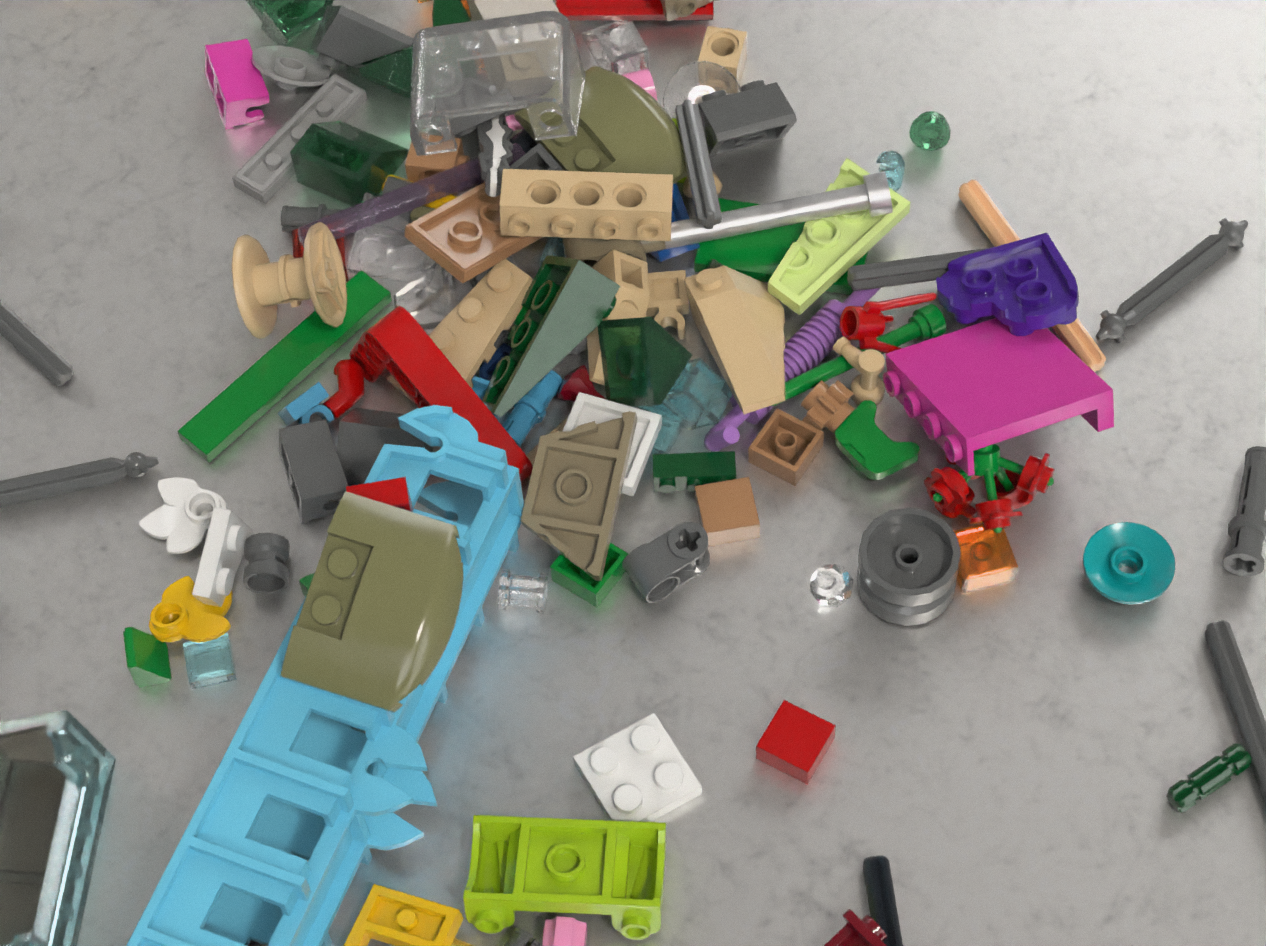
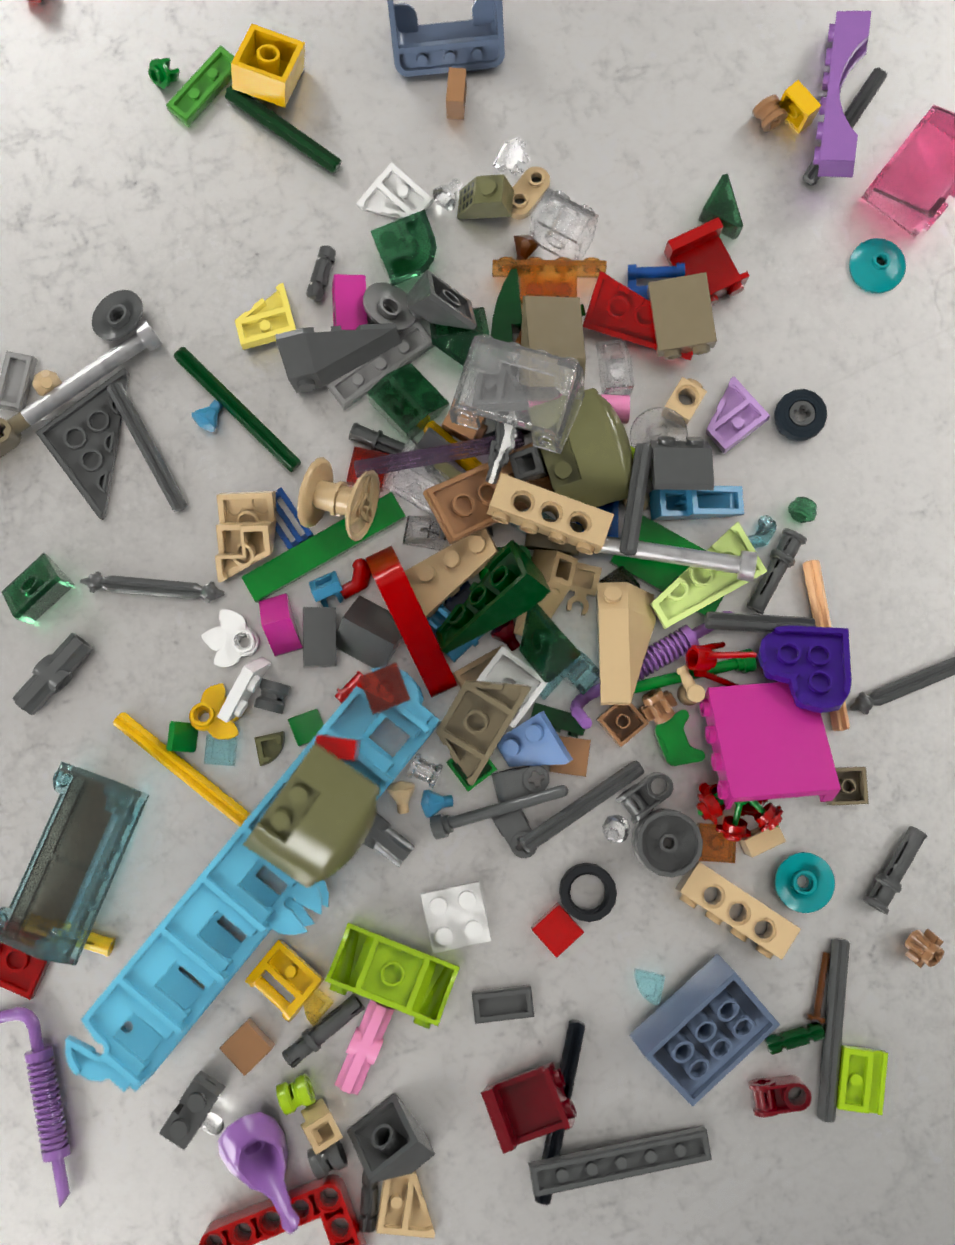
camera: 15 degrees right, 25 degrees up
none -> yellow axle [113,712,250,827]
none -> dark green axle [174,347,301,472]
none -> dark azure rock [192,400,223,432]
none -> tan slope [215,491,276,582]
none -> light yellow wing [235,283,296,350]
none -> olive tile [254,731,285,766]
none -> dark pink slope [259,593,303,657]
none -> dark grey wedge [275,323,402,393]
none -> blue tile [276,487,314,550]
none -> dark grey axle [306,245,336,301]
none -> clear red piece [359,663,411,715]
none -> dark grey piece [363,812,415,867]
none -> tan rock [387,781,415,814]
none -> dark azure rock [421,790,453,818]
none -> dark grey piece [430,785,568,840]
none -> dark grey tile [472,984,534,1024]
none -> dark grey piece [492,809,537,858]
none -> medium blue wing [497,711,573,767]
none -> dark grey axle [520,761,644,852]
none -> black tyre [559,863,617,922]
none -> dark grey piece [615,772,673,823]
none -> sand blue slope [629,954,780,1107]
none -> clear light blue tile [634,968,665,1006]
none -> dark azure slope [649,486,744,520]
none -> tan brick [675,861,801,960]
none -> lavender wing [706,377,770,454]
none -> tan piece [738,826,786,857]
none -> dark grey pin [746,528,807,615]
none -> dark red piece [749,1075,812,1117]
none -> black bush [774,389,827,441]
none -> reddish brown piece [807,952,830,1024]
none -> dark tan piece [826,767,869,805]

